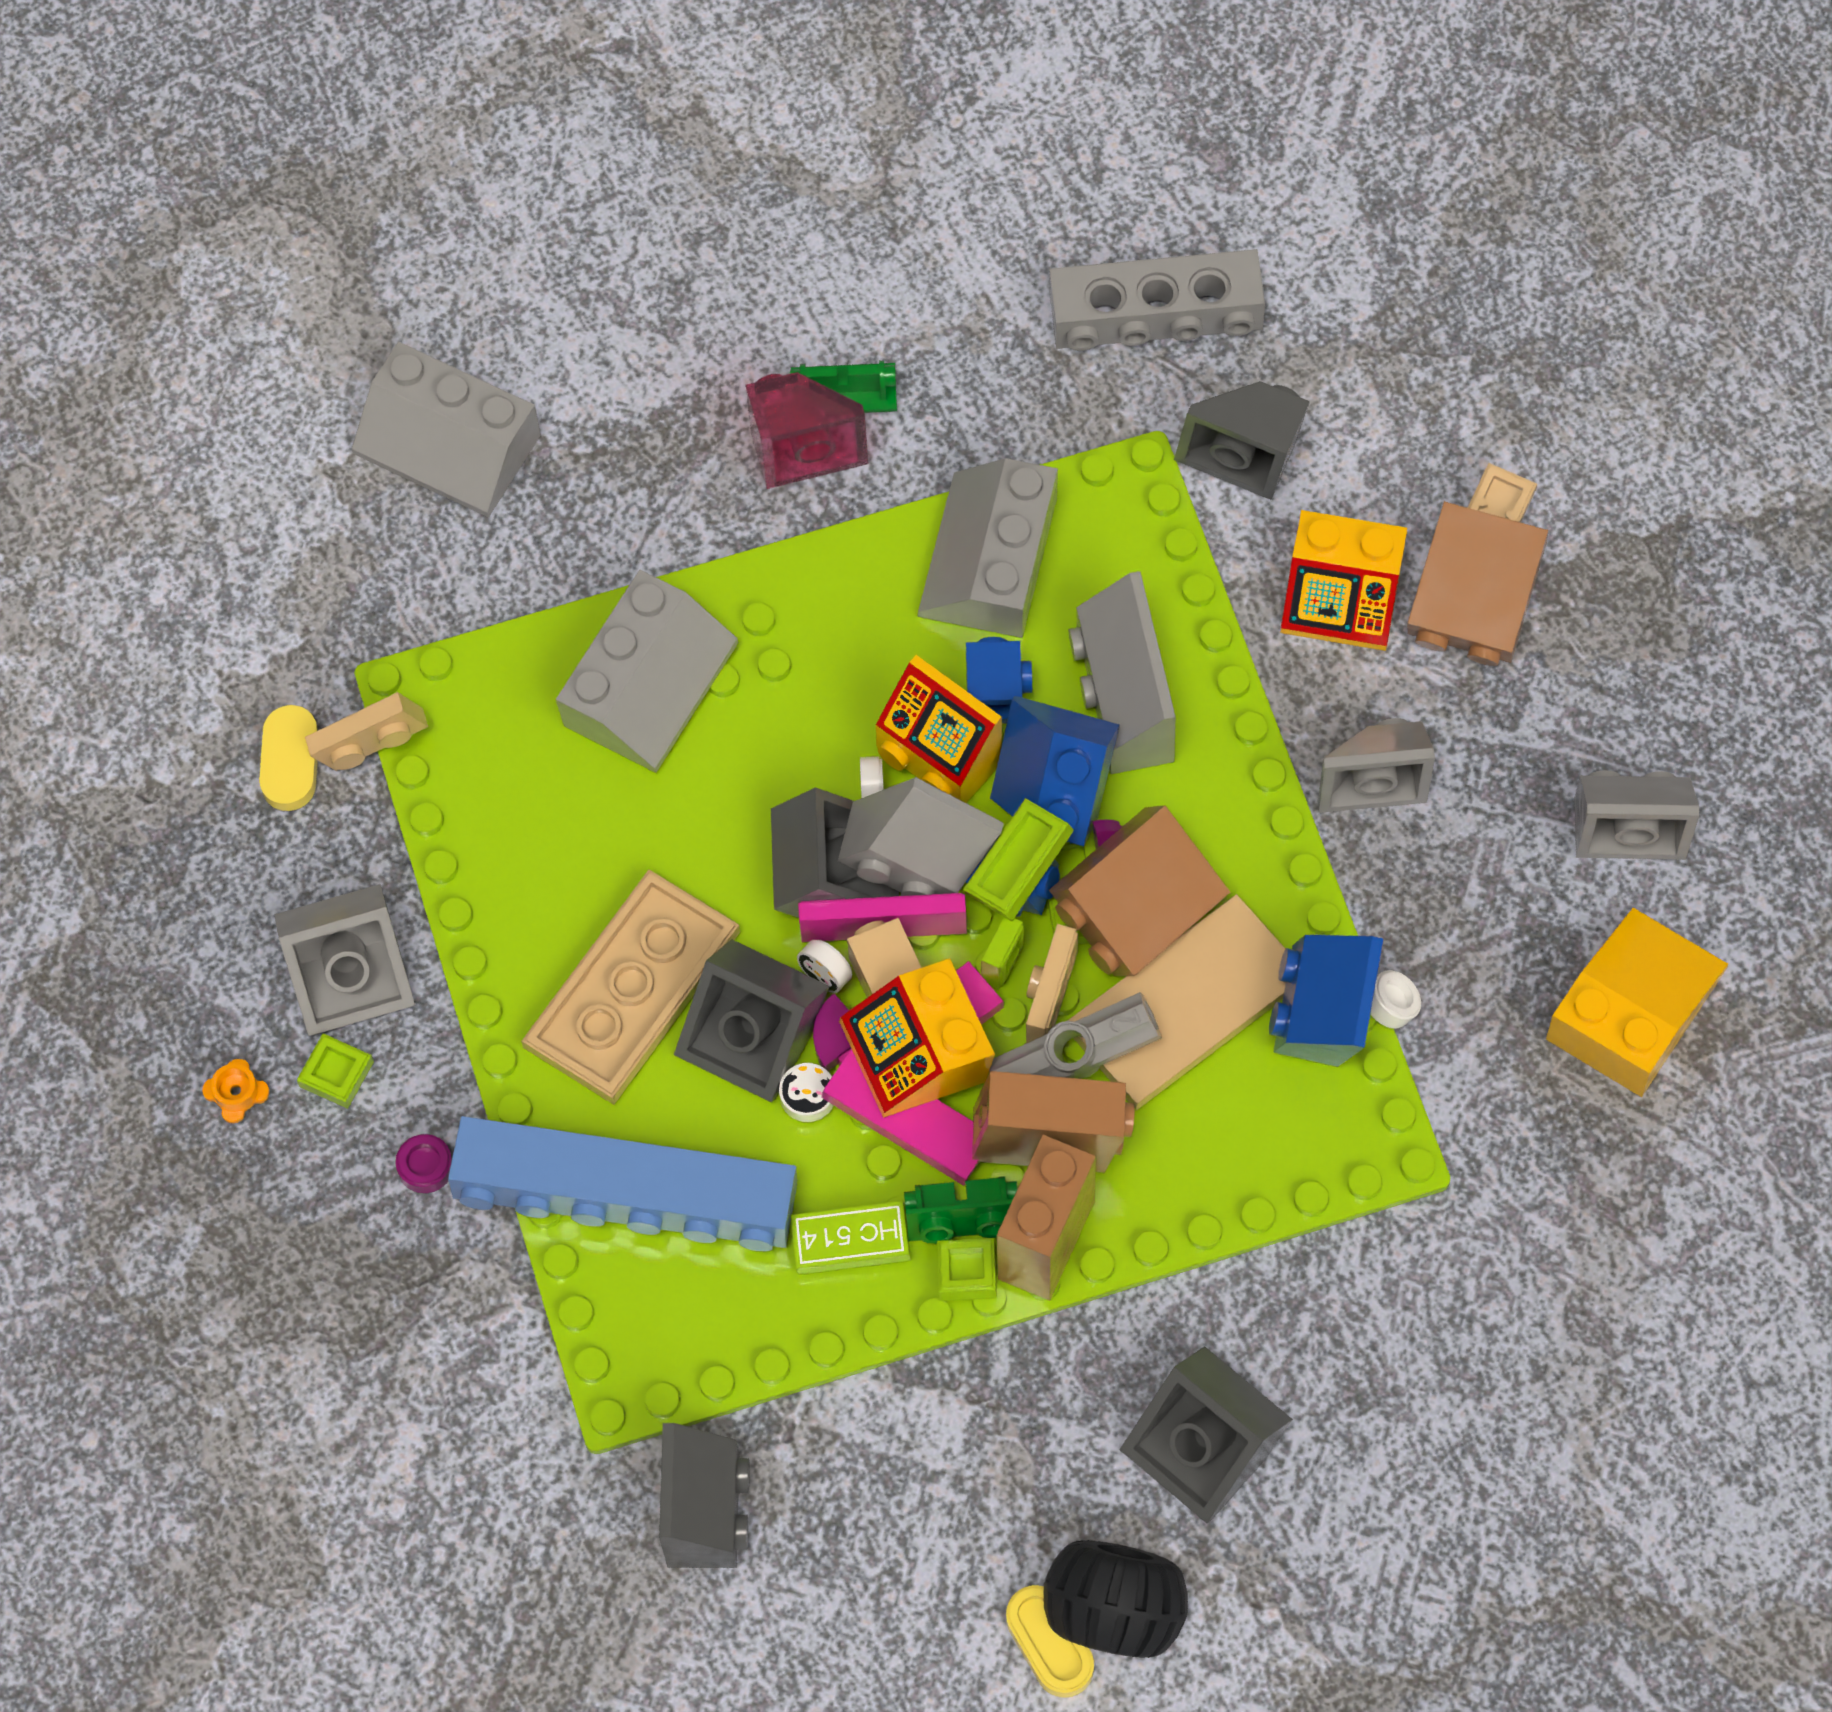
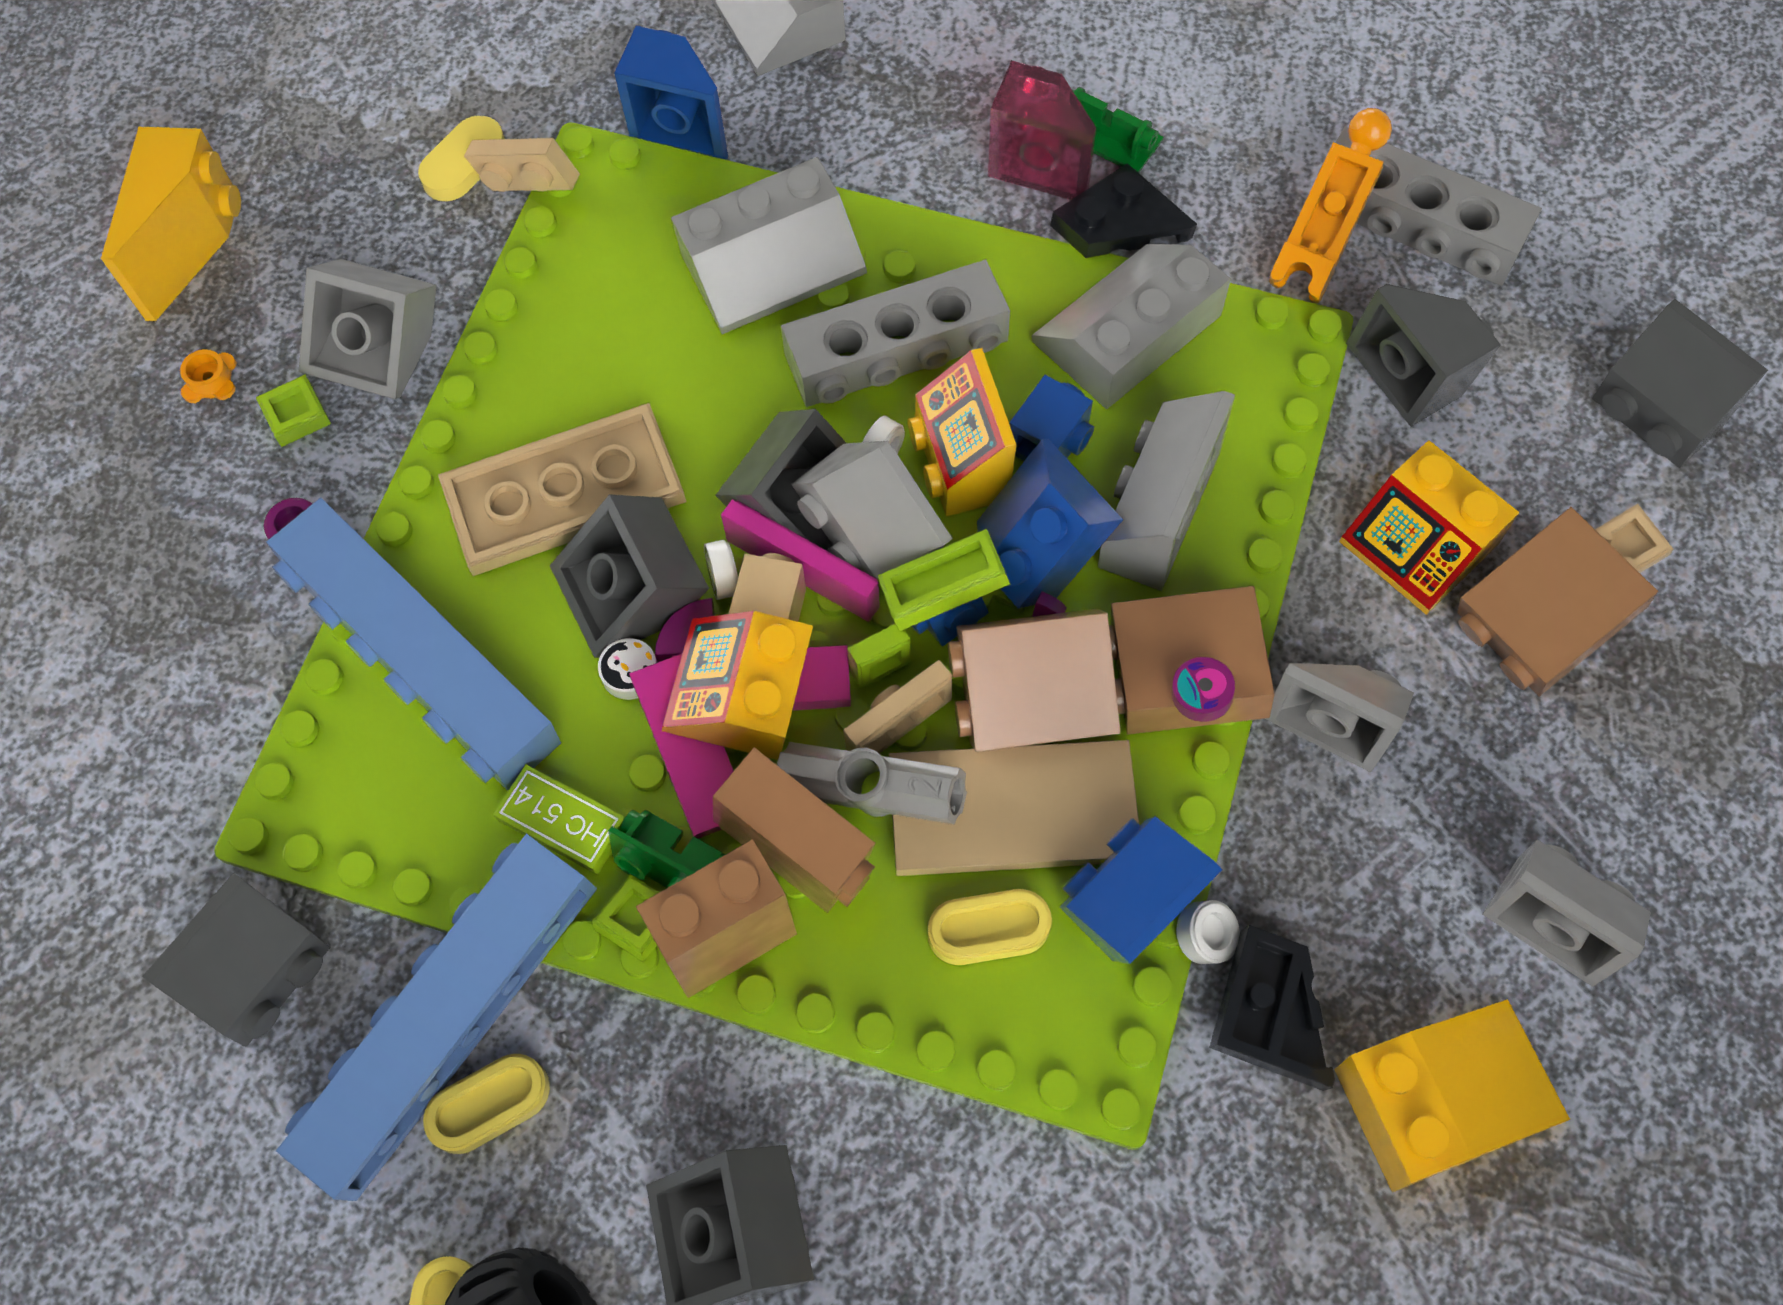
camera: 35 degrees right, 0 degrees up
none -> yellow slope [101,126,241,321]
none -> medium blue brick [276,834,597,1201]
none -> light yellow tile [423,1054,550,1154]
none -> blue slope [614,25,728,160]
none -> light grey brick [781,259,1010,407]
none -> light yellow tile [928,889,1052,965]
none -> black wing [1050,163,1197,258]
none -> medium nougat brick [1109,586,1275,735]
none -> tile [1172,657,1235,722]
none -> black wing [1209,925,1335,1091]
none -> light orange plate [1269,108,1392,304]
none -> dark grey slope [1592,299,1768,468]

